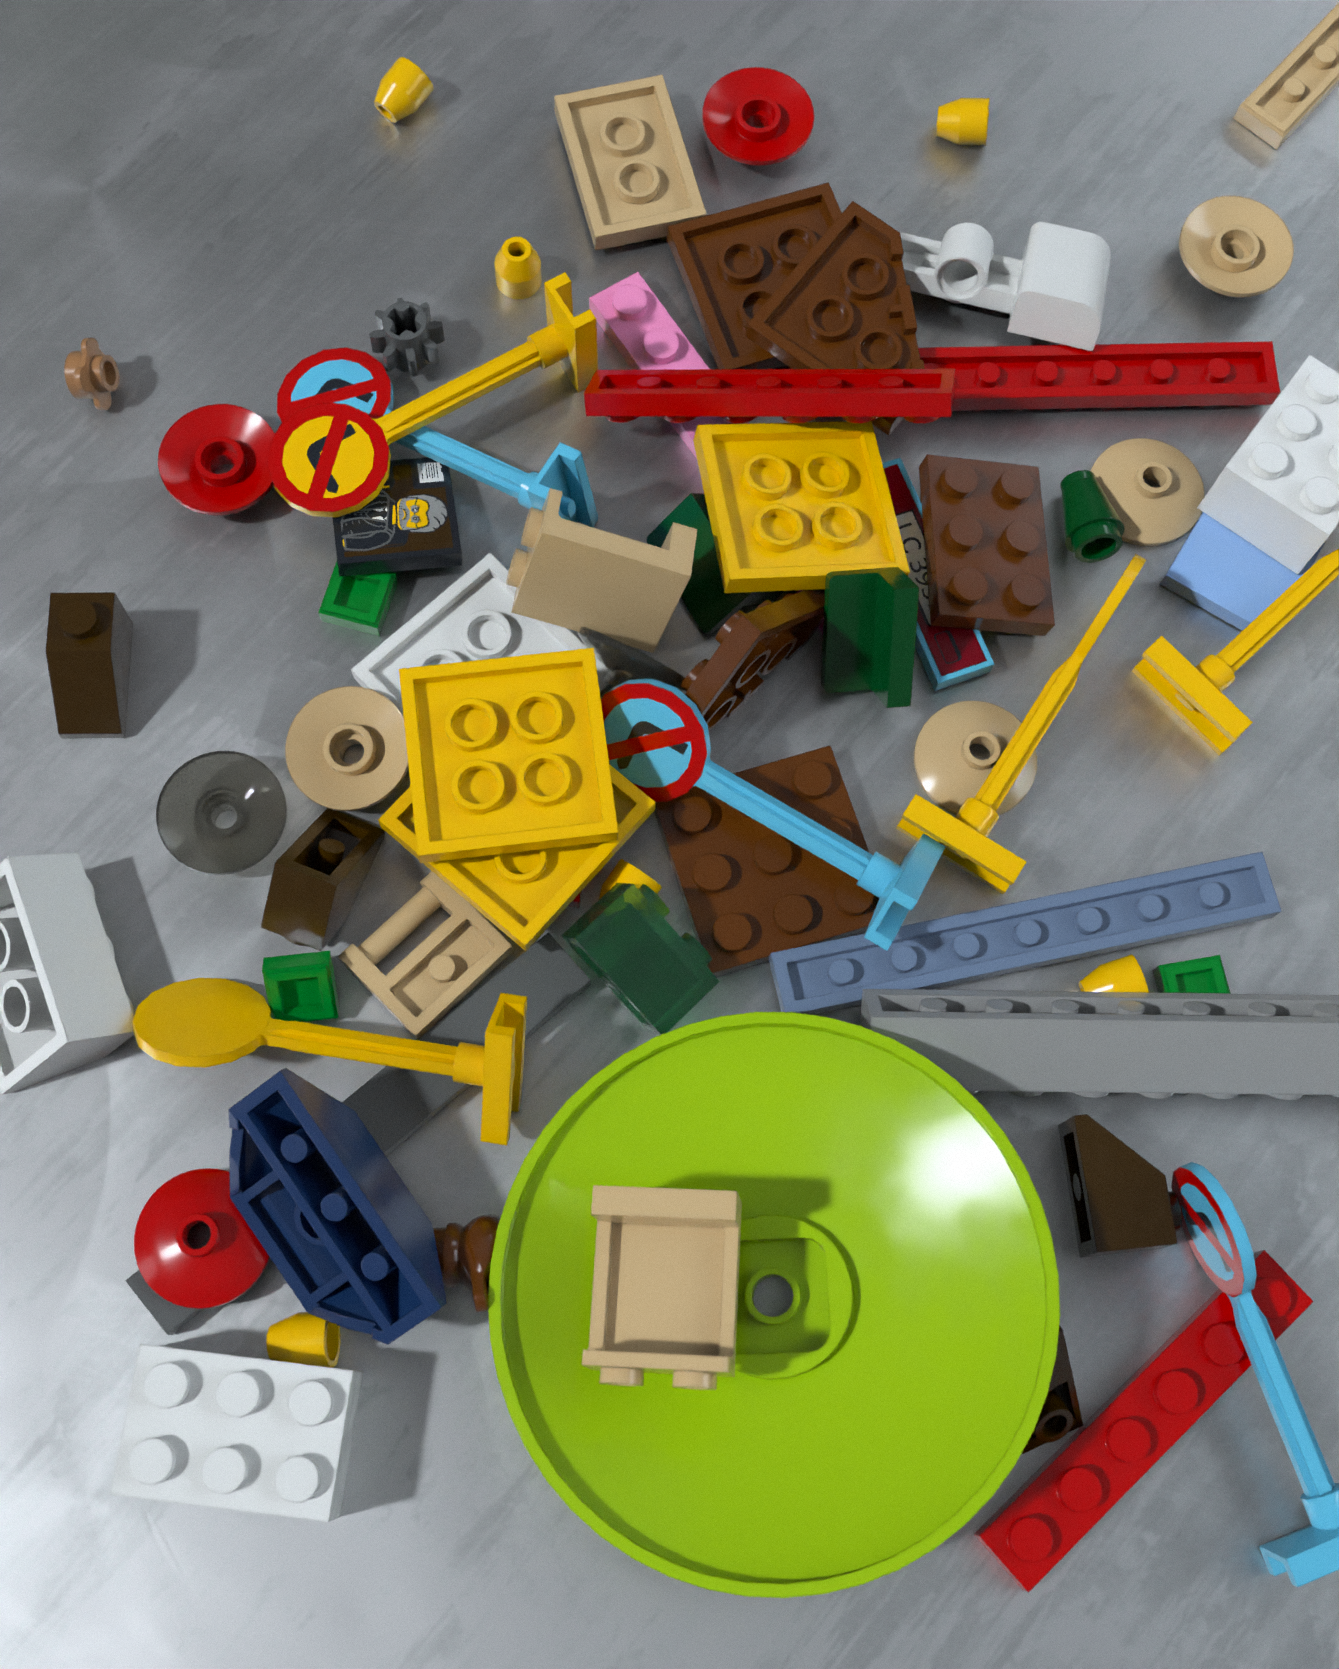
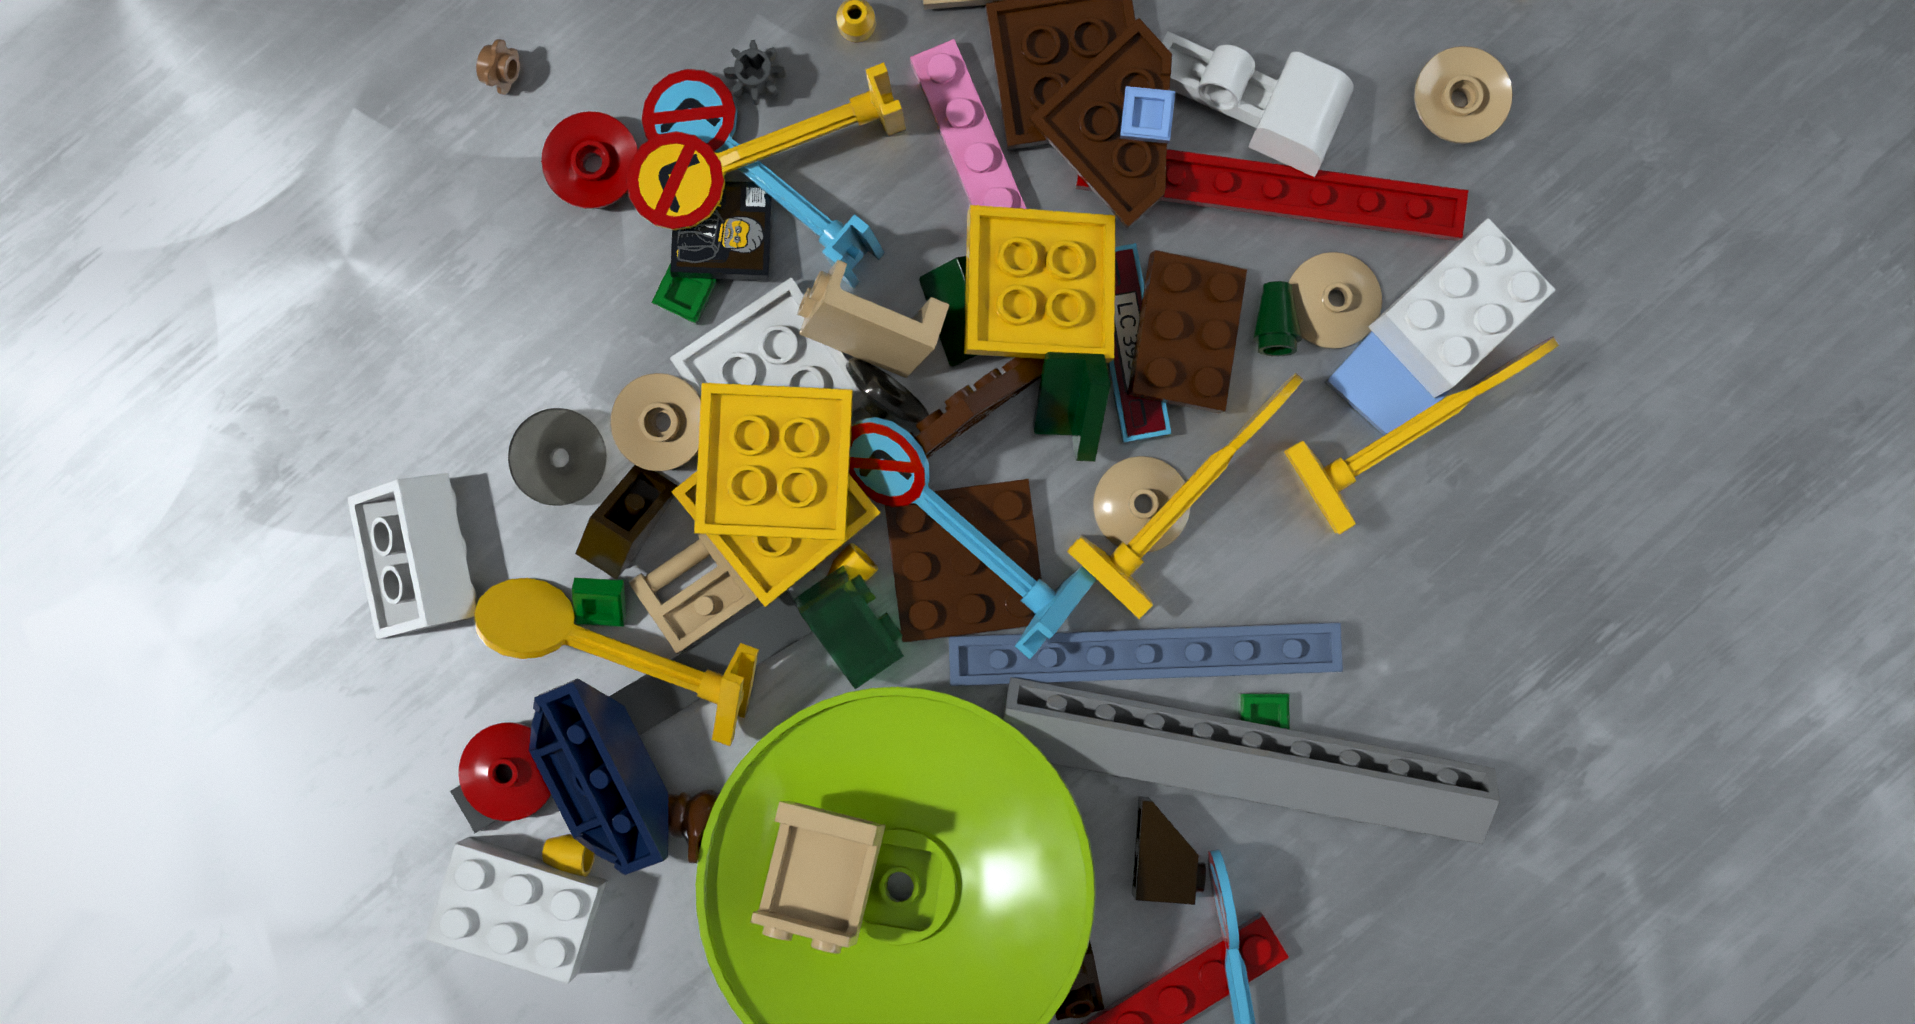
camera: 15 degrees right, 15 degrees up
dark brown slope [46,592,133,739] -> none
red plate [584,369,955,423] -> none
yellow hose [1079,954,1149,992] -> none
none -> light blue tile [1120,86,1175,144]

